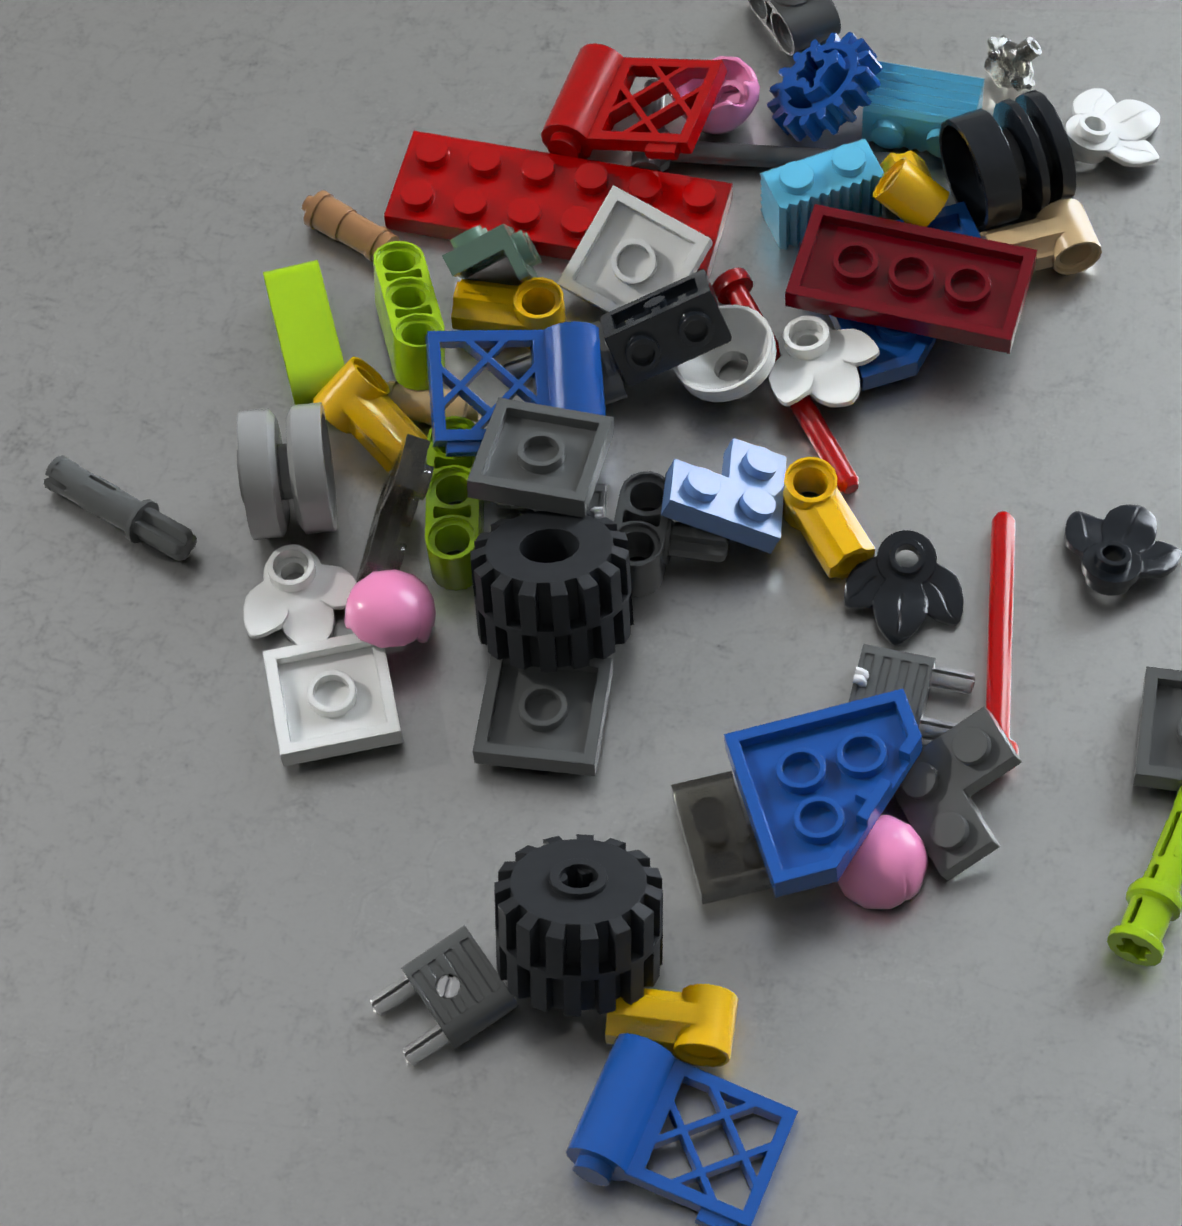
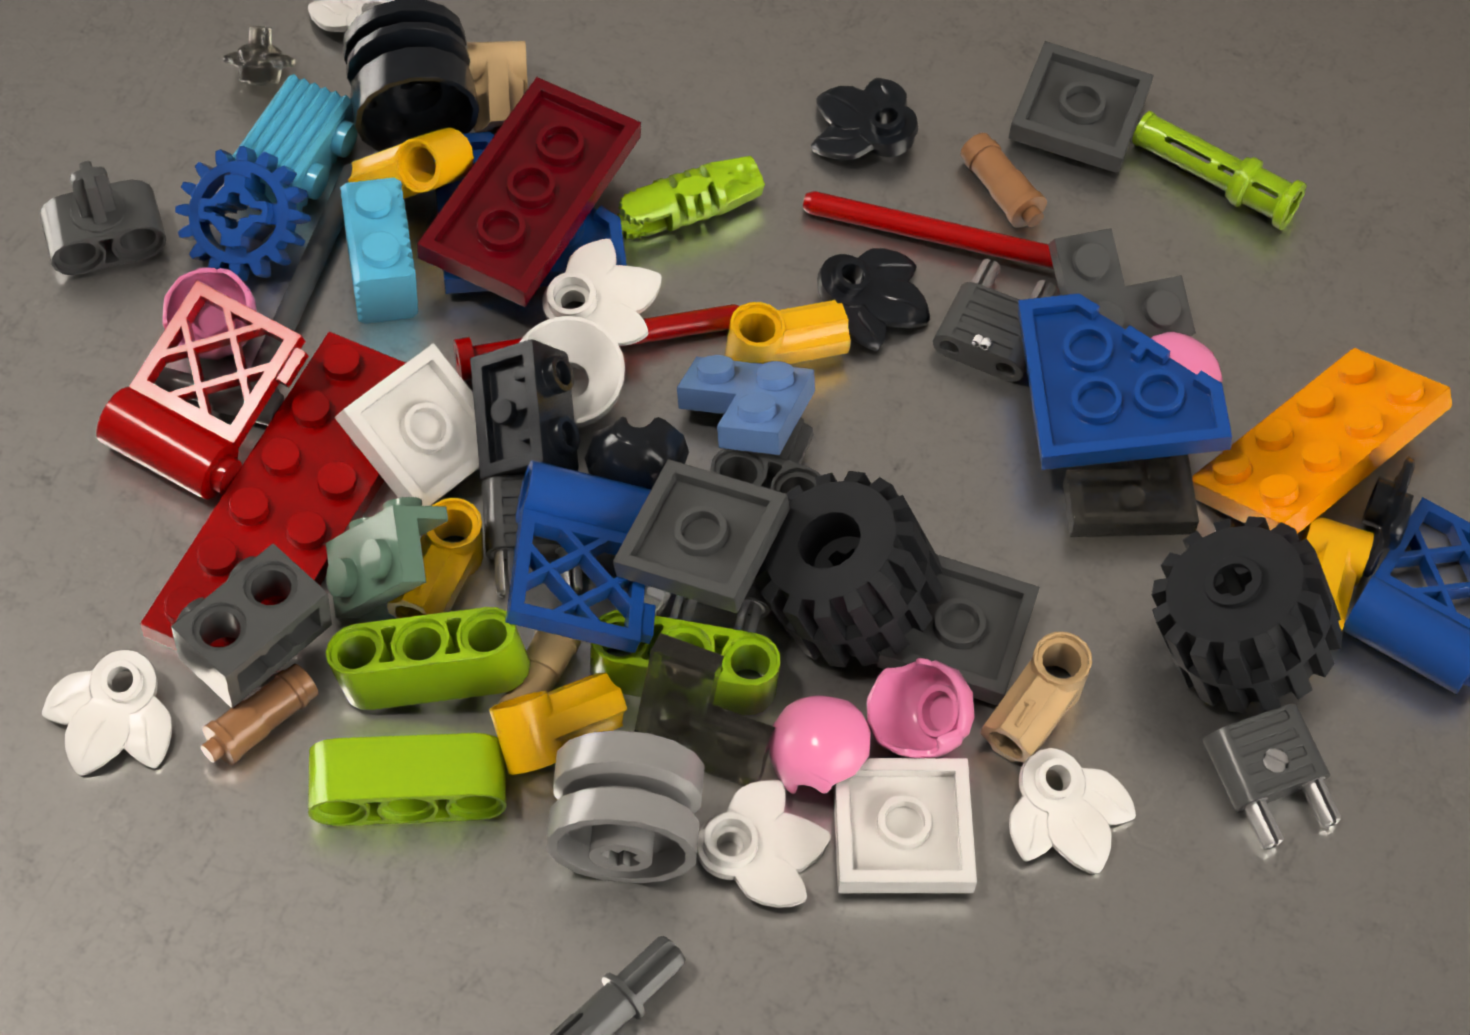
camera: 90 degrees left, 0 degrees up
none -> white plate [42,650,172,776]
none -> dark grey brick [171,543,332,708]
none -> black hair [584,417,689,490]
none -> lime hinge [617,156,765,240]
none -> bright pink hair [867,658,975,758]
none -> medium nougat piece [960,133,1047,228]
none -> tan piece [981,632,1092,763]
none -> white plate [1009,748,1136,875]
none -> light orange plate [1189,348,1452,534]
none -> black plate [1361,456,1415,578]

